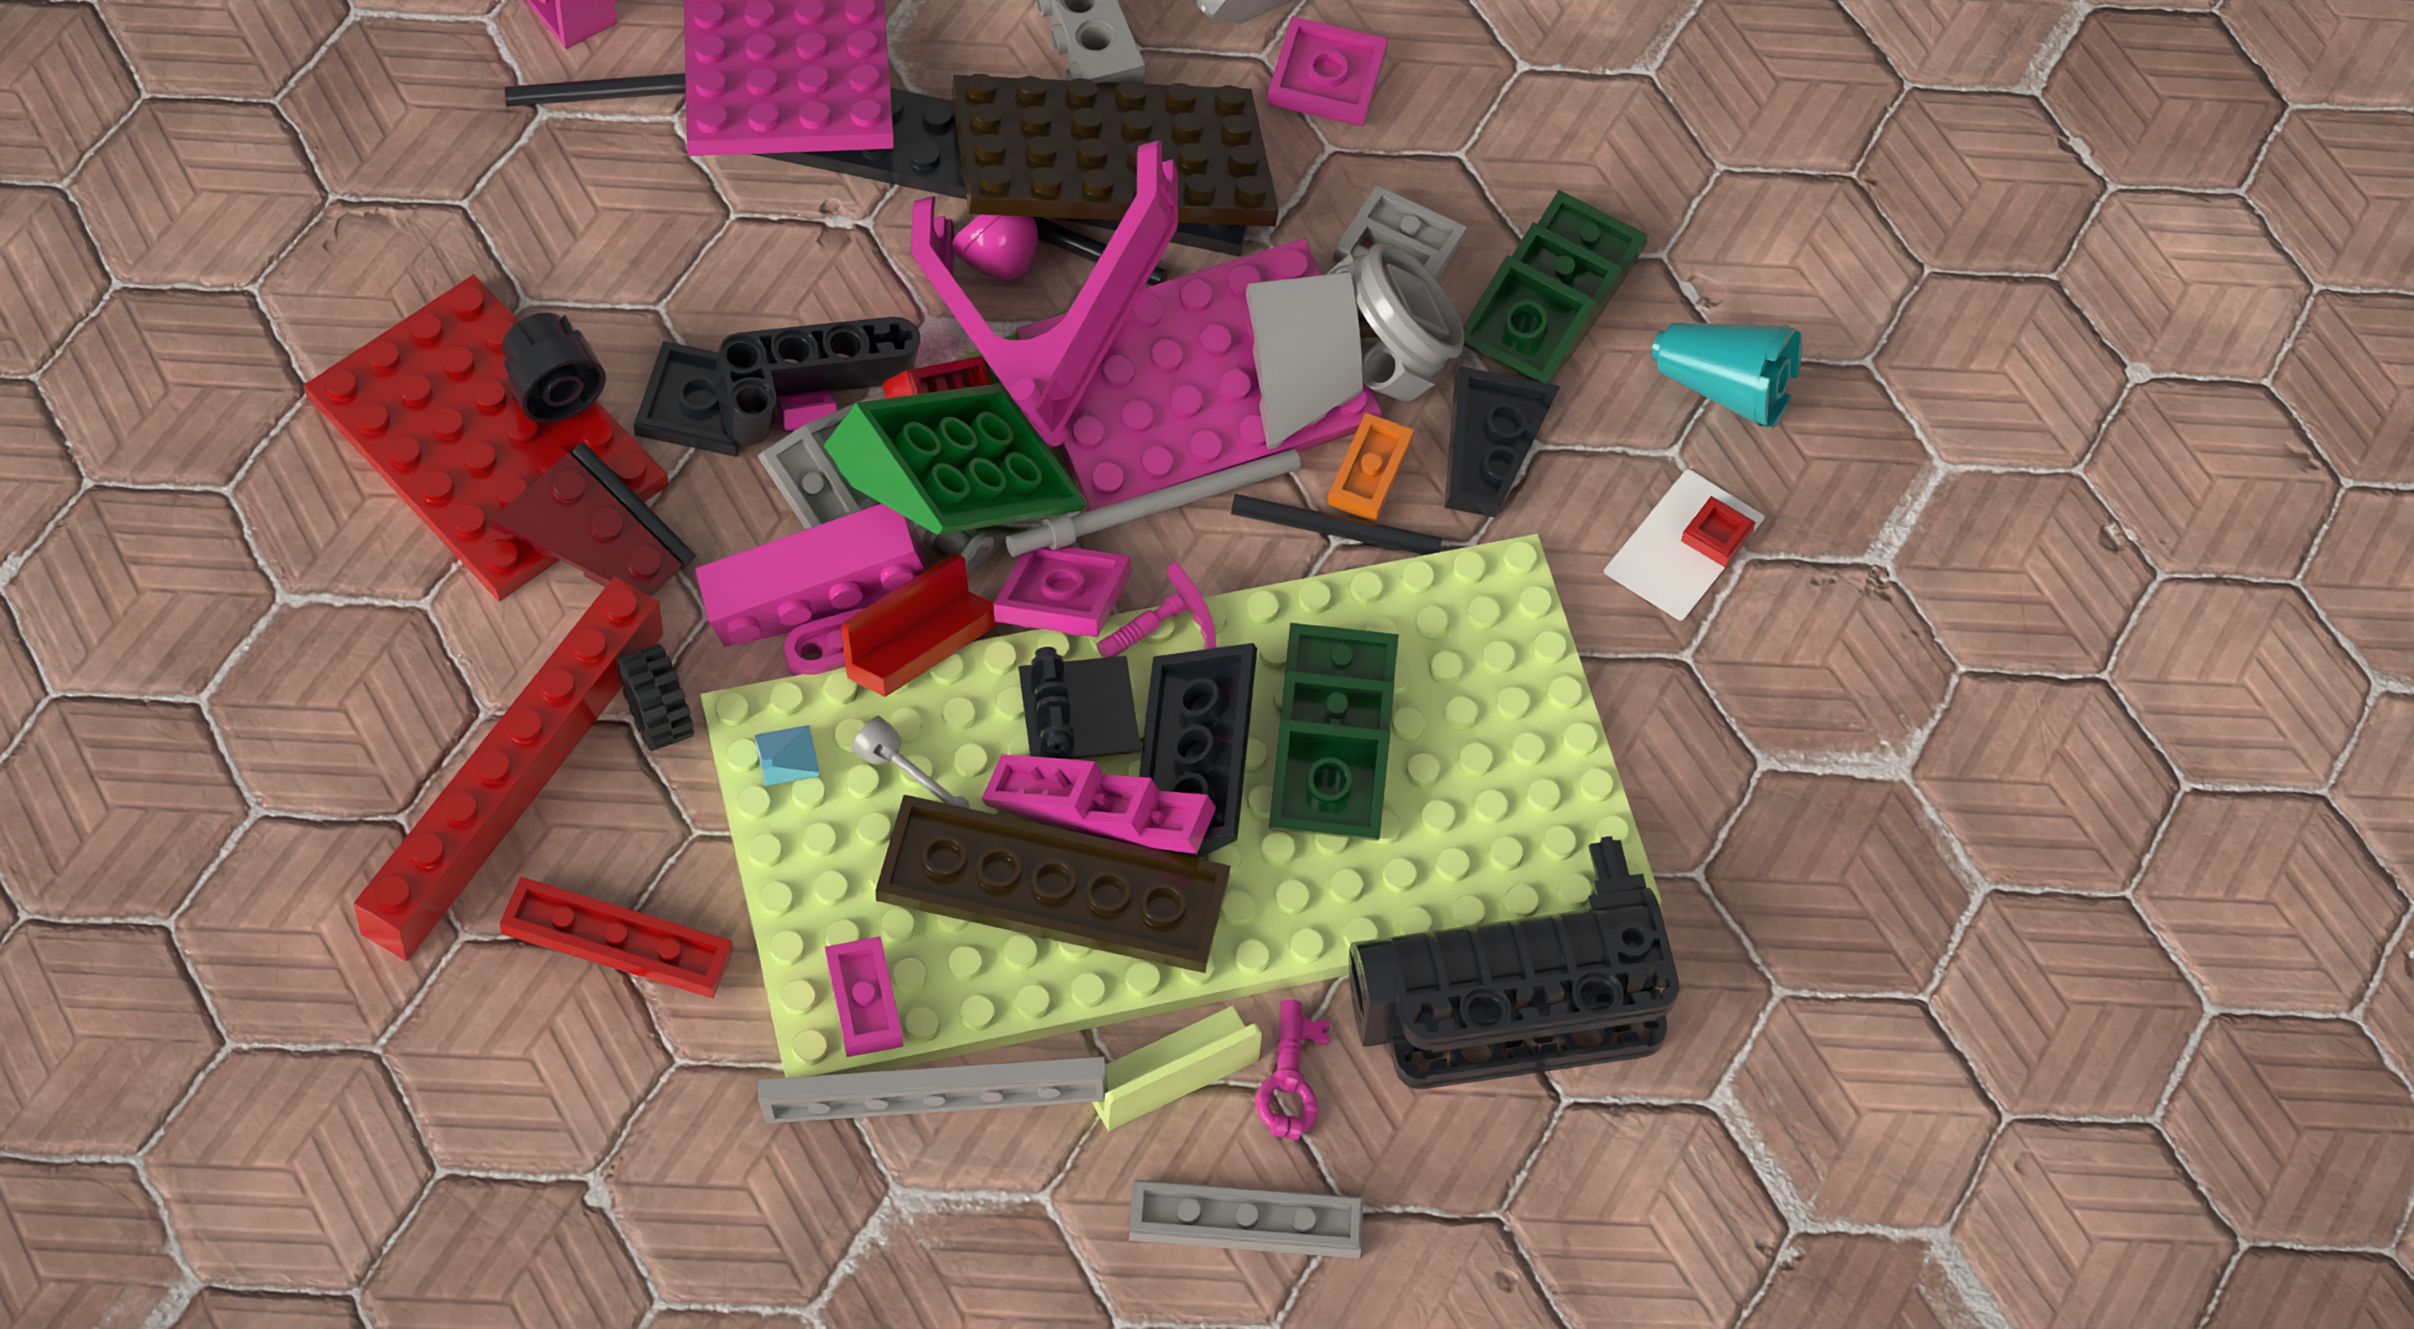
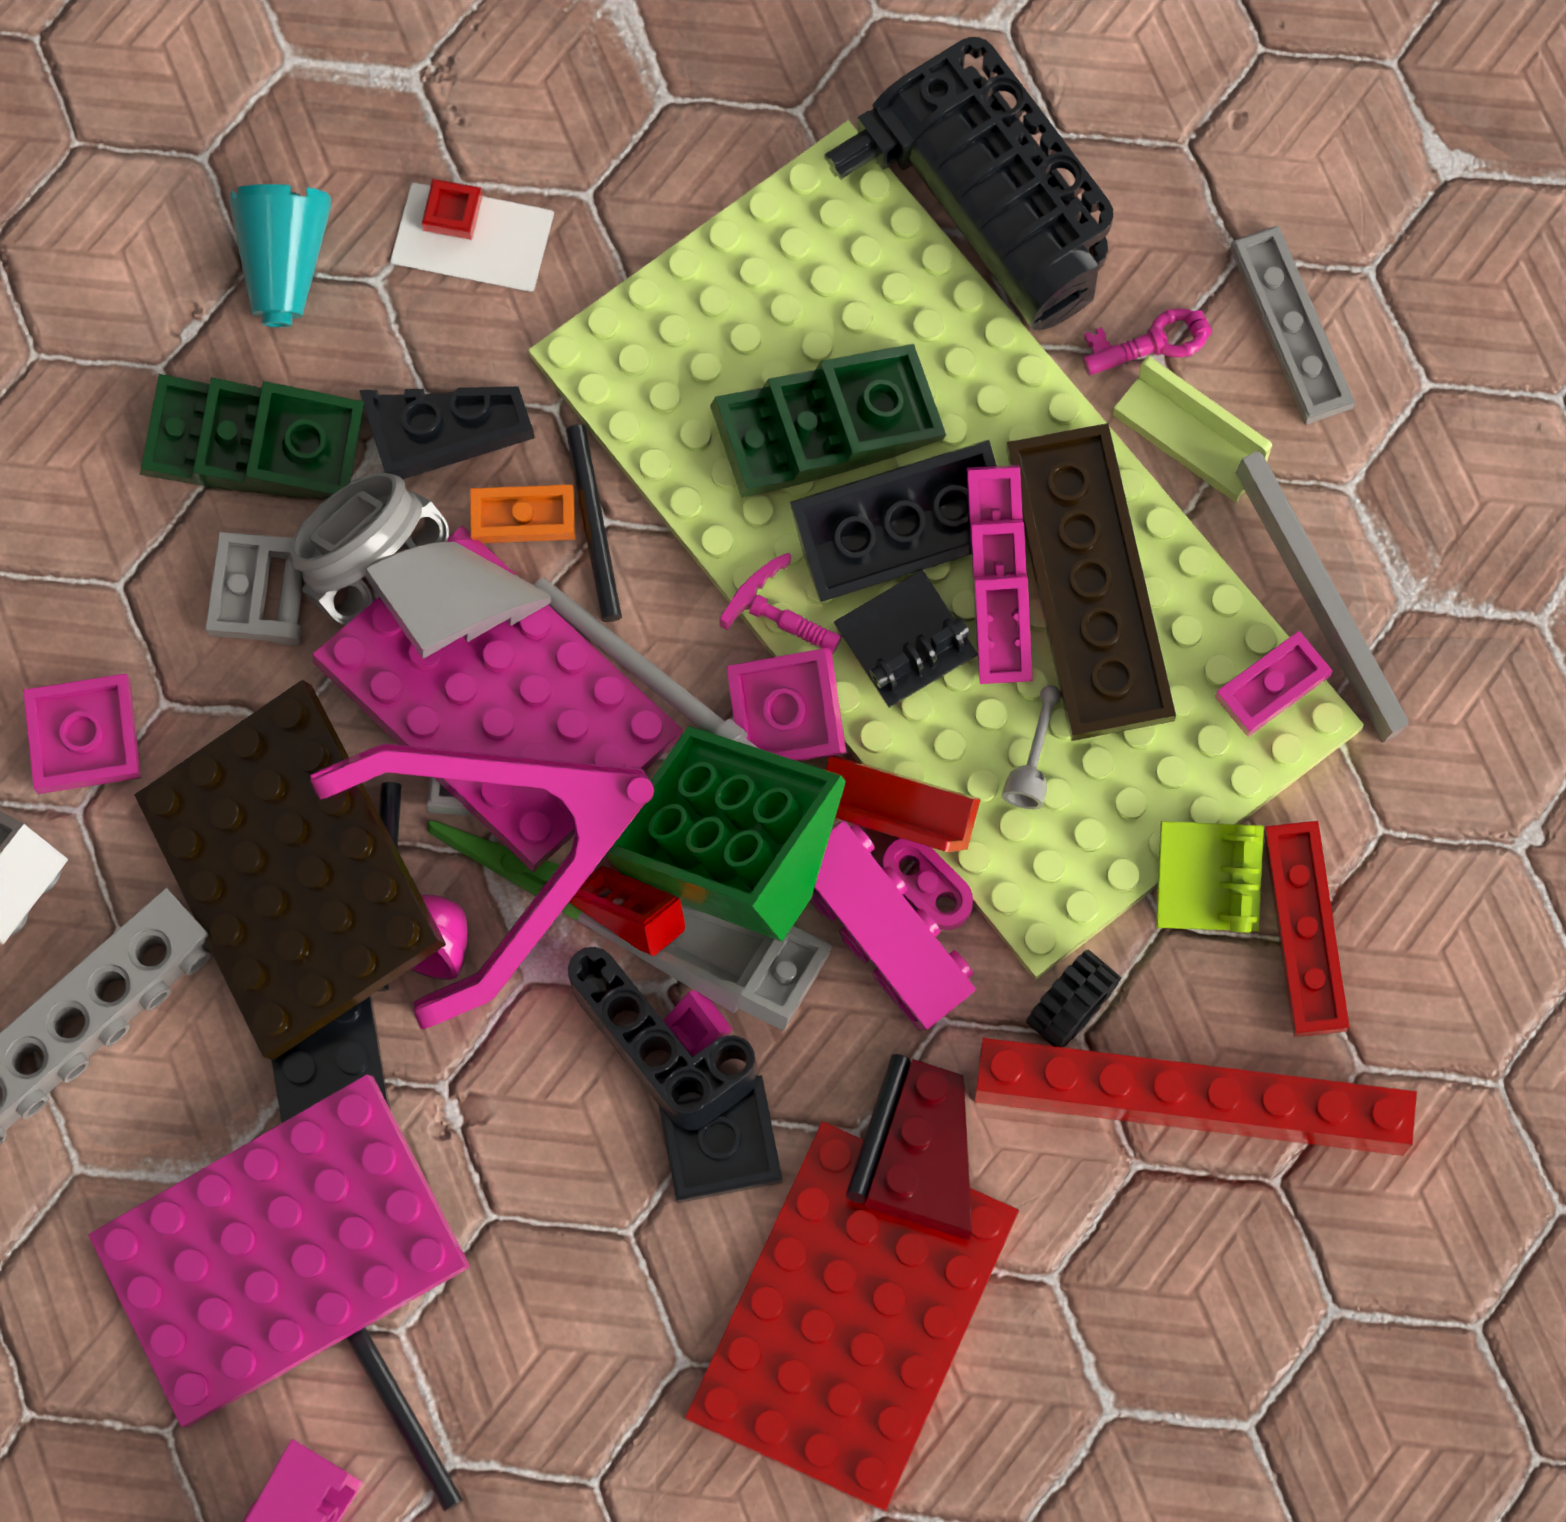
camera: 105 degrees left, 15 degrees up
black piece [502,312,606,423] -> none
medium azure slope [755,725,820,786] -> none
none -> lime hinge [1156,821,1264,933]

